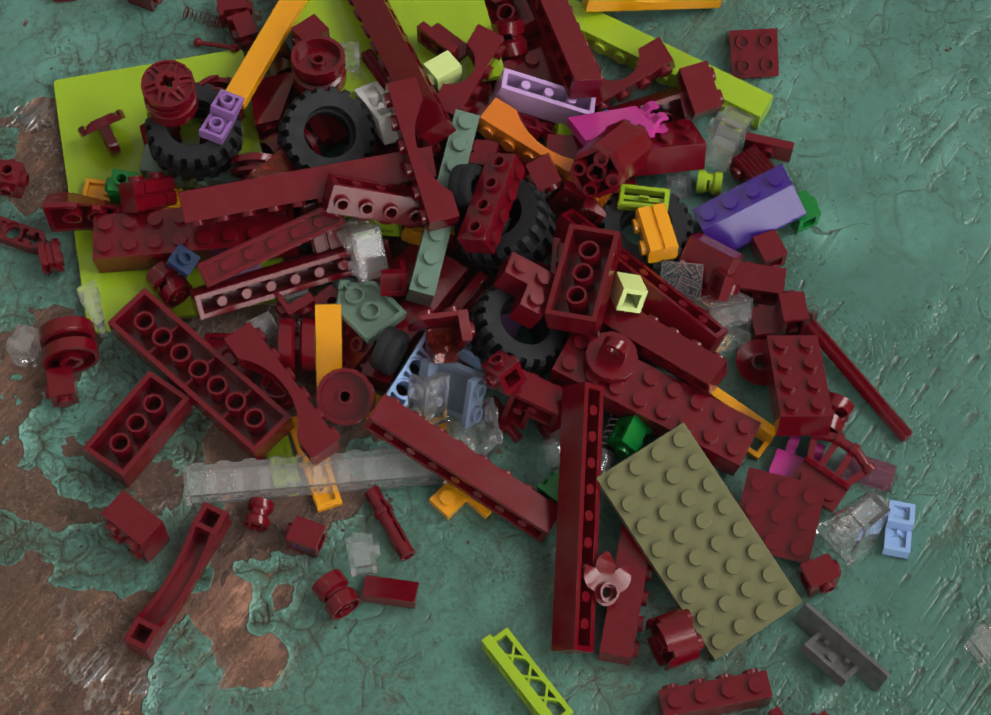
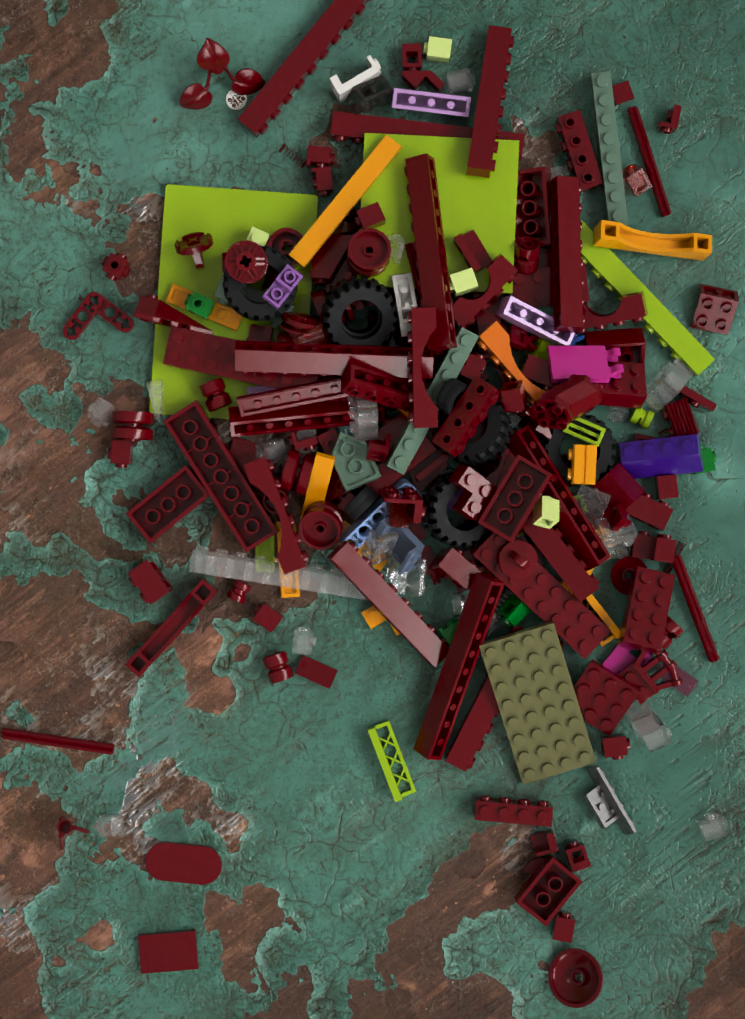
camera: 15 degrees right, 25 degrees up
dark red wheel [37,238,65,276] -> none
dark red brick [118,171,178,213] -> none
dark blue bracket [166,243,201,278] -> none
dark red hinge [193,38,240,53] -> none
dark red pin [364,486,416,561] -> none
dark red brick [480,350,527,396] -> none
dark red plate [583,551,632,606] -> none
dark red brick [646,608,704,671] -> none
dark red brick [676,60,724,120] -> none
light blue slope [882,500,916,559] -> none

